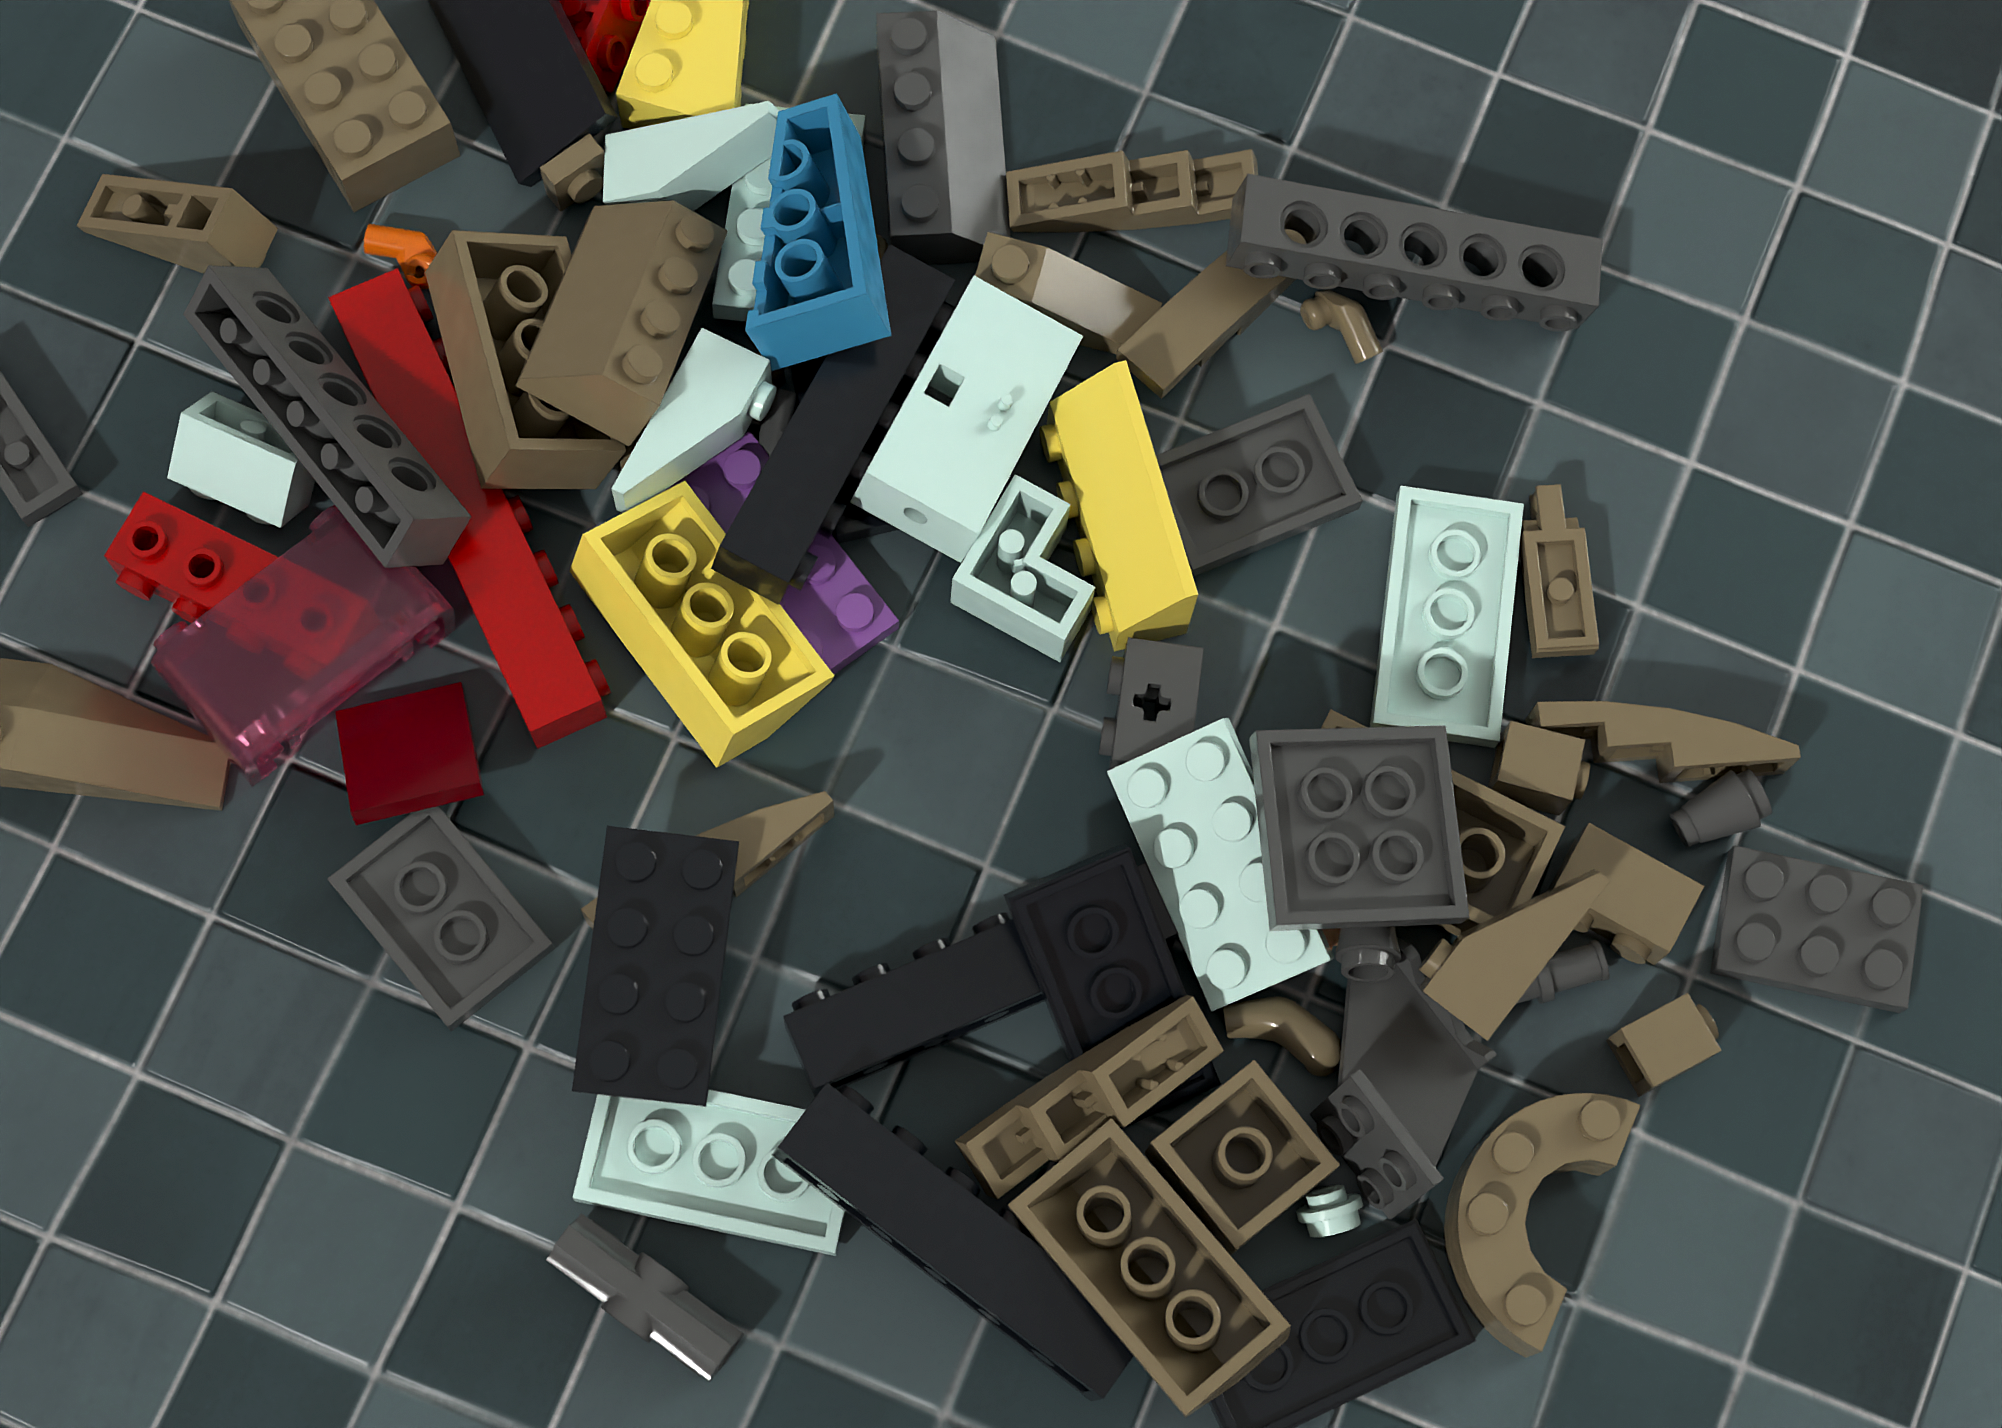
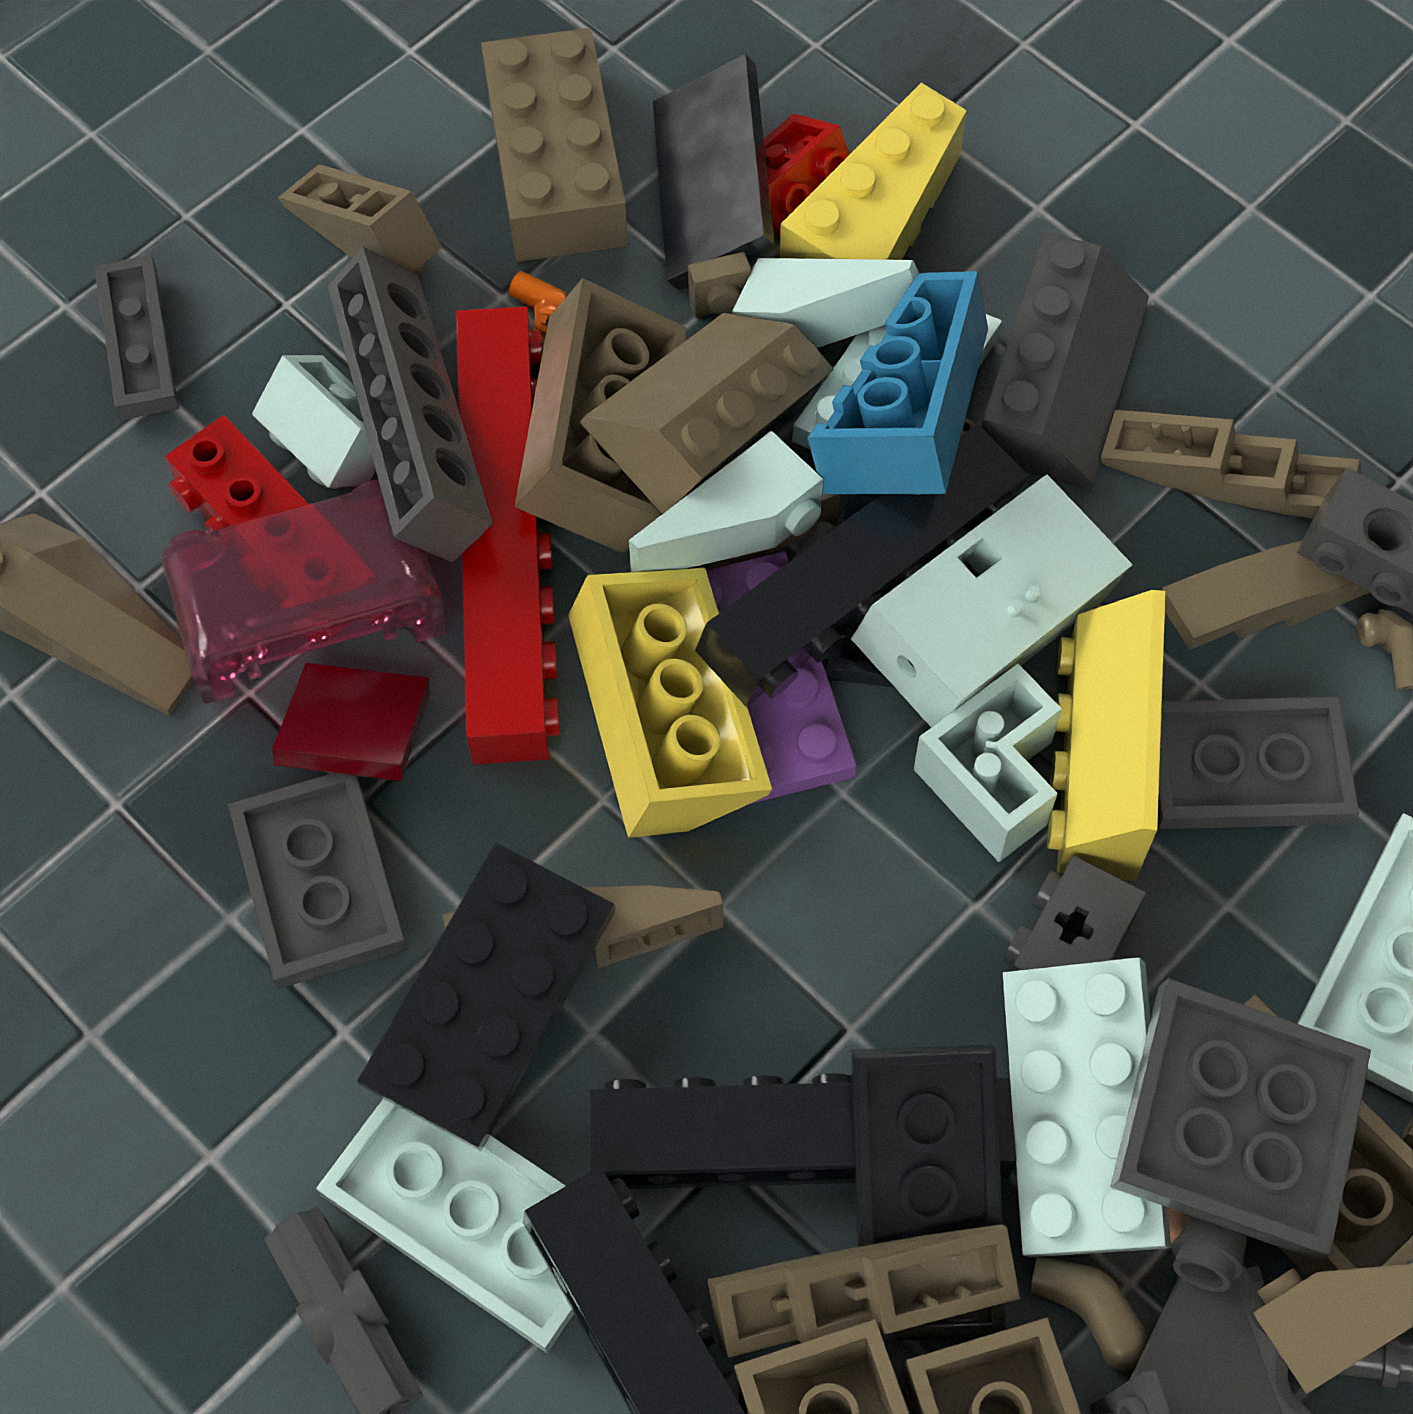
camera: 30 degrees right, 10 degrees down
dark tan slope [975,232,1162,354] -> none

